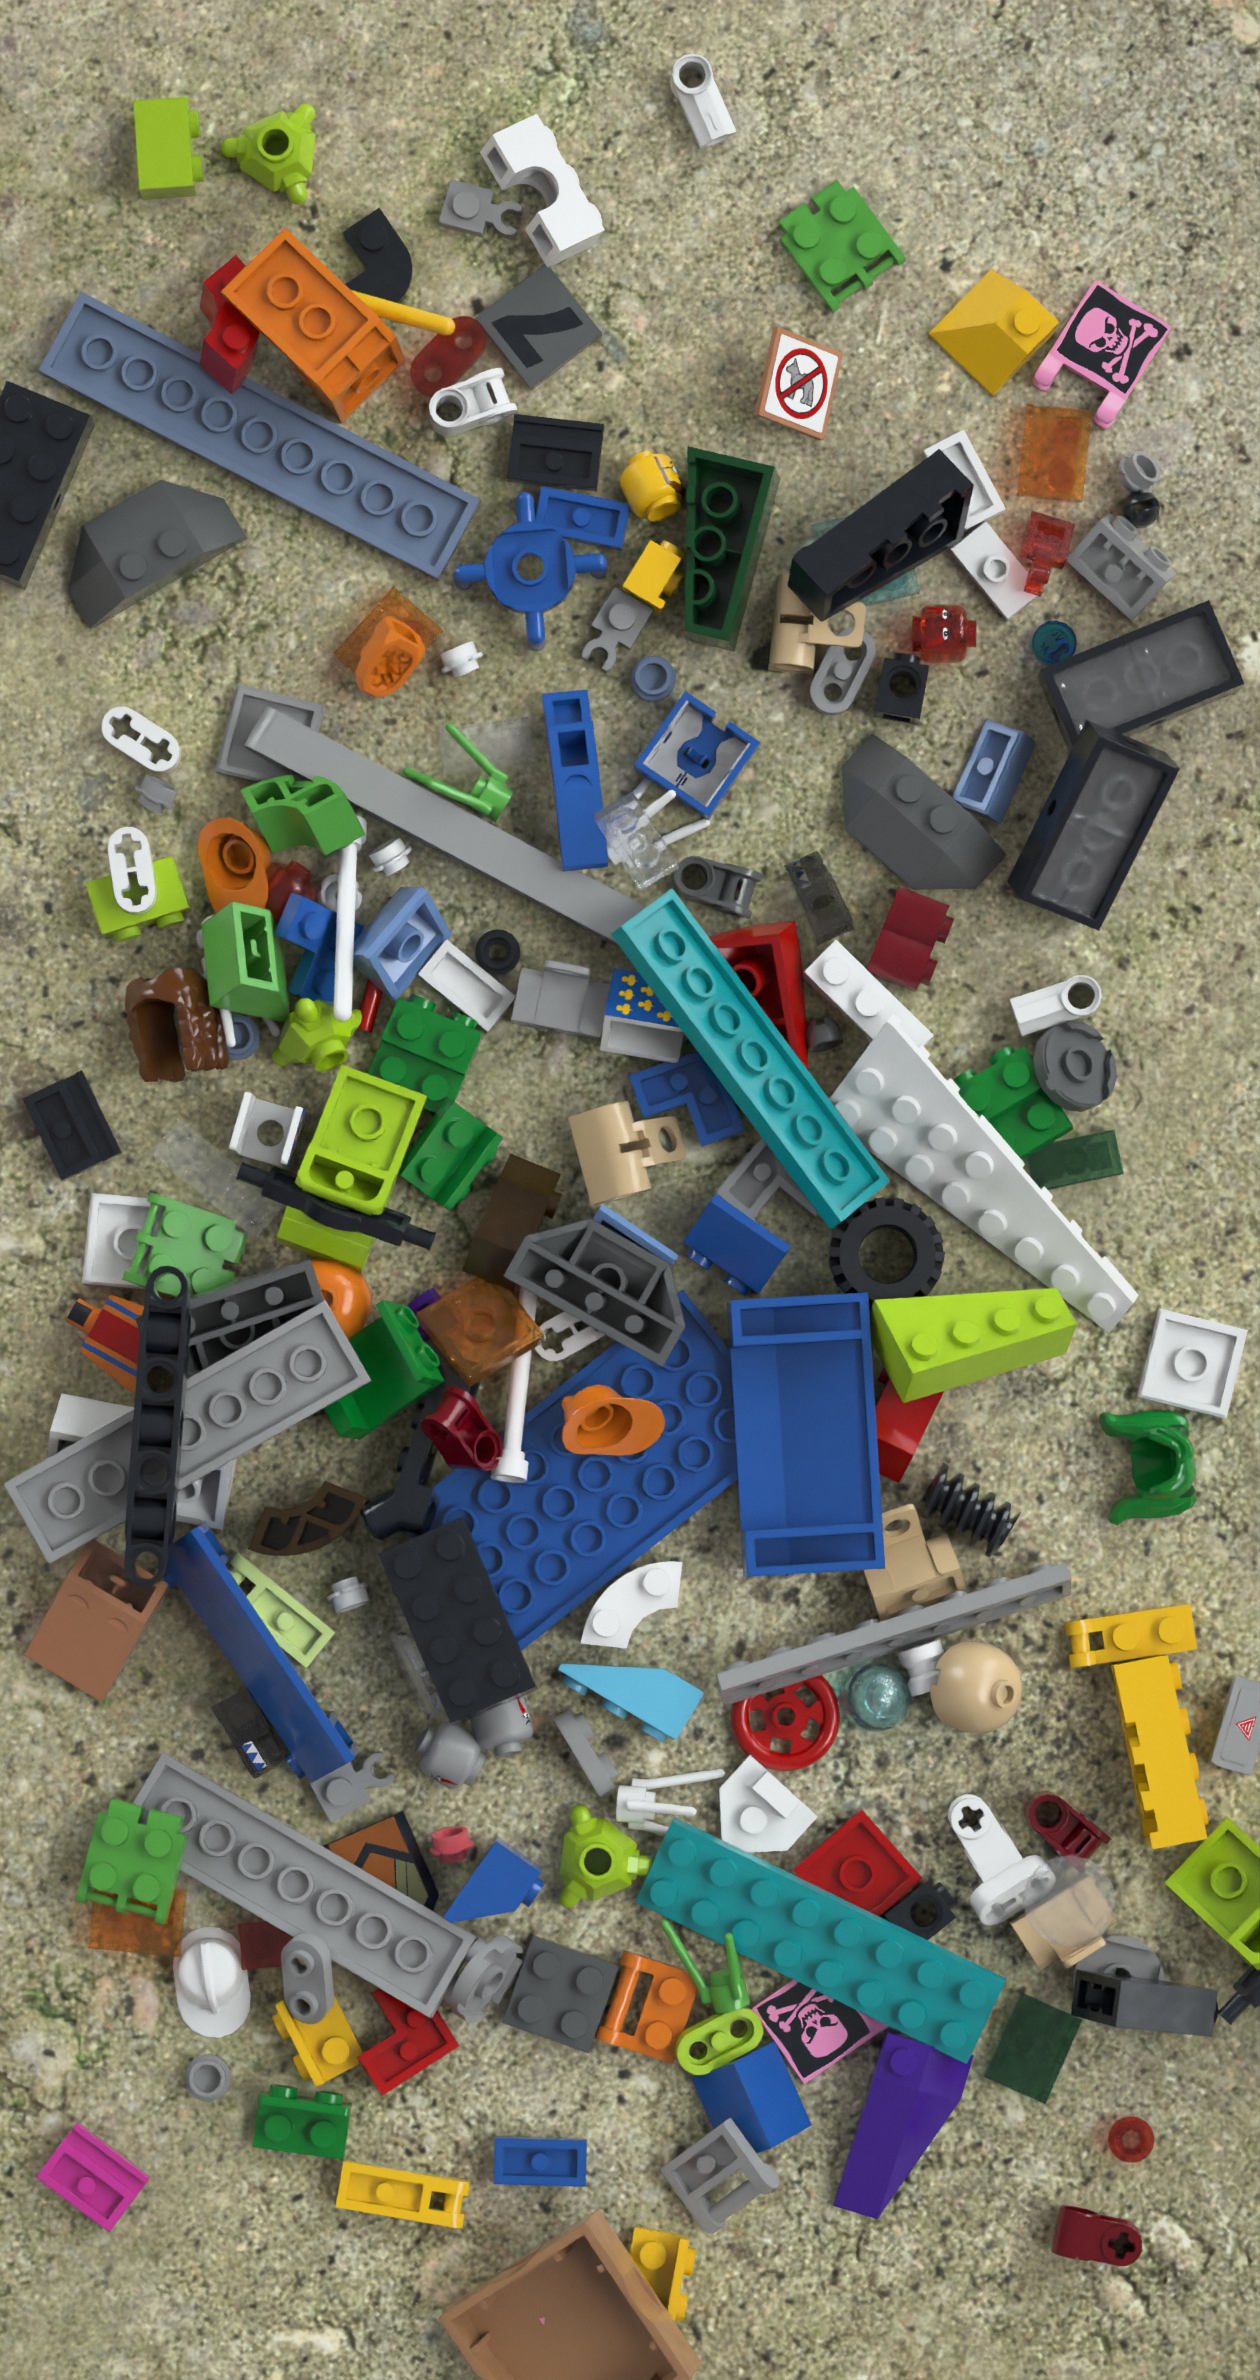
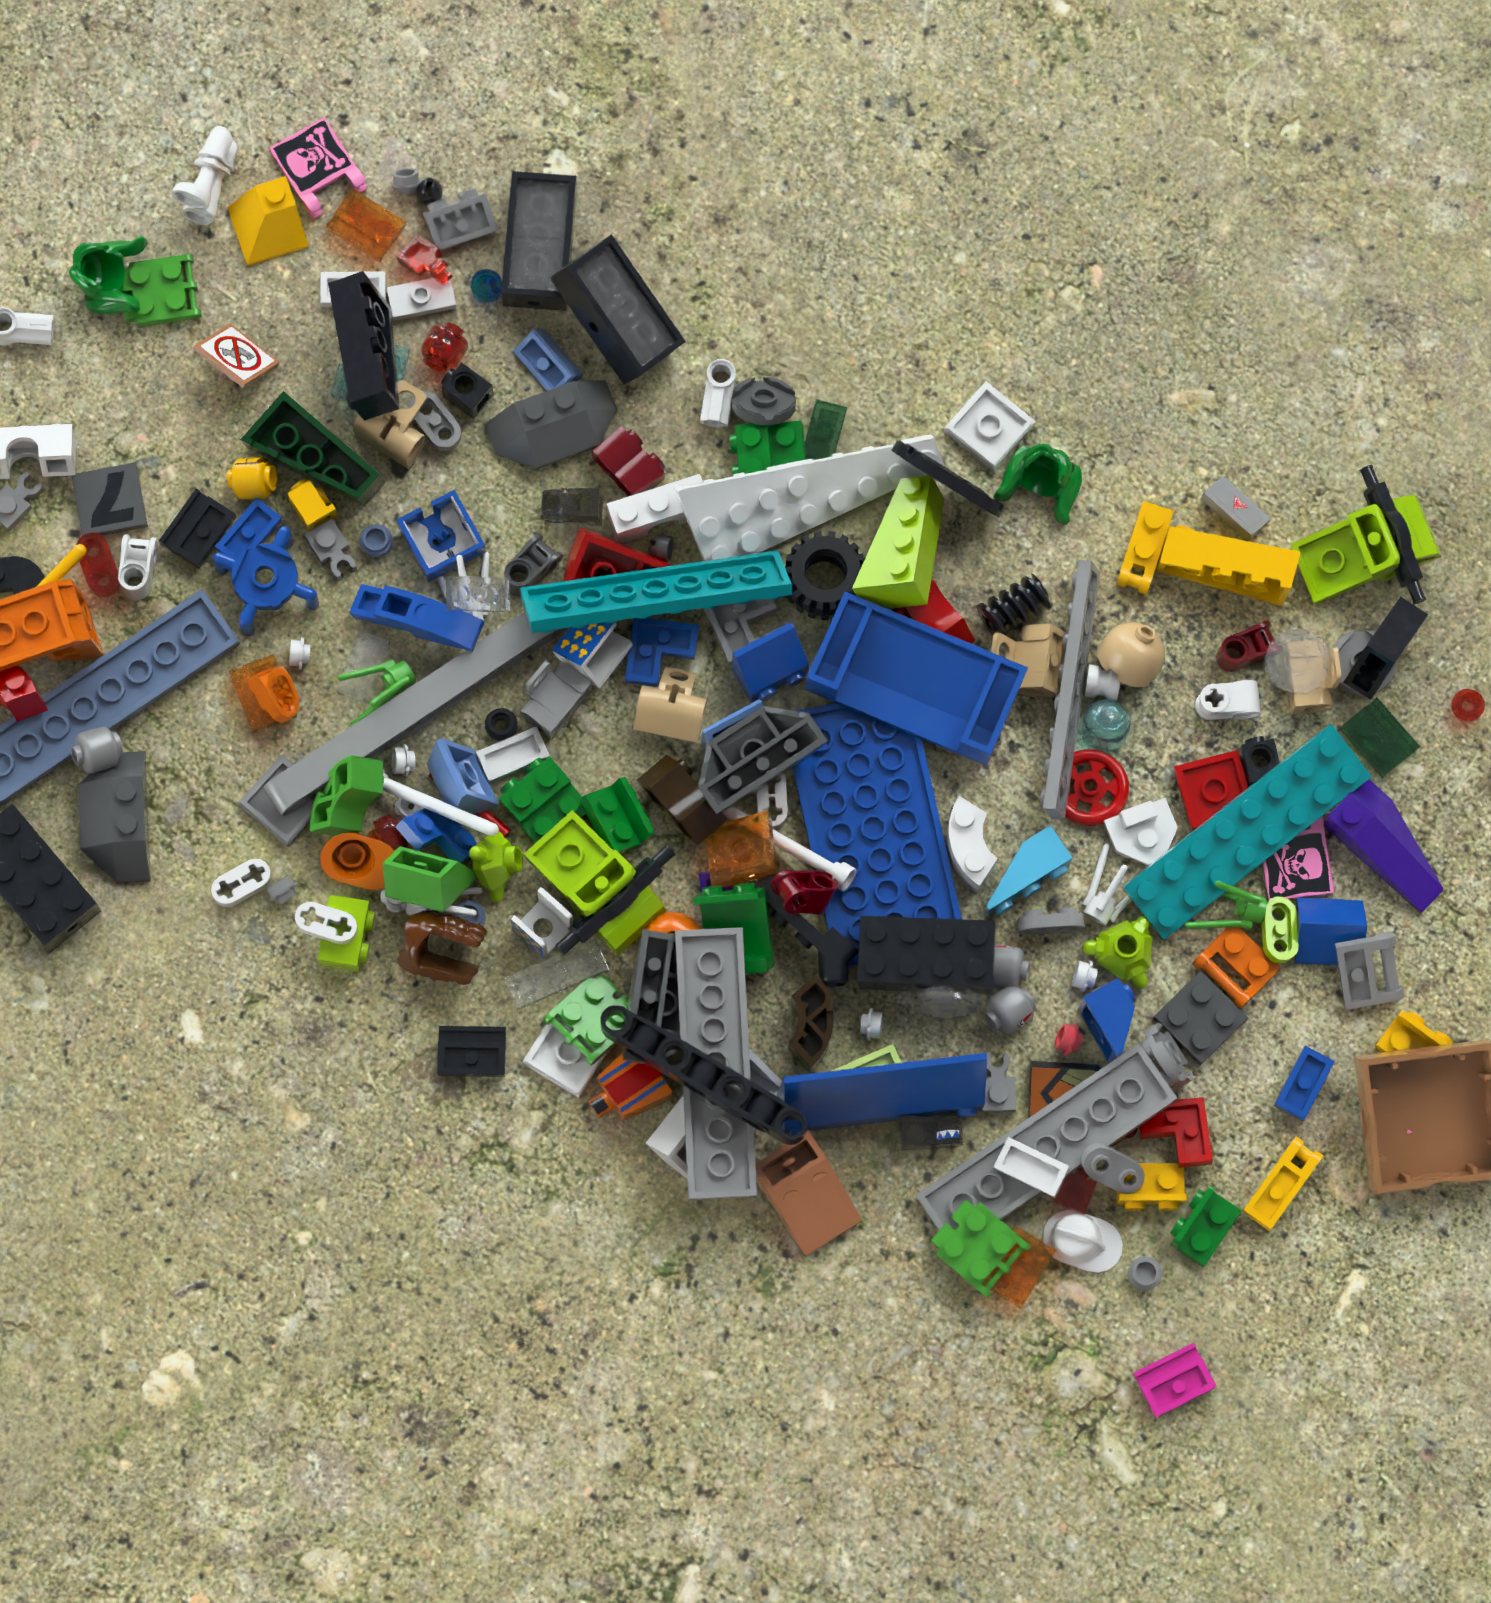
camera: 70 degrees left, 10 degrees down
orange piece [561,1384,665,1456] -> none
white beam [970,1855,1056,1925] -> none
none -> green hair [69,235,148,314]
none -> light grey head [71,726,123,774]
none -> white piece [171,126,238,225]
none -> black tile [891,440,1005,517]
none -> white tile [993,1137,1070,1198]
none -> white plate [1071,960,1098,992]

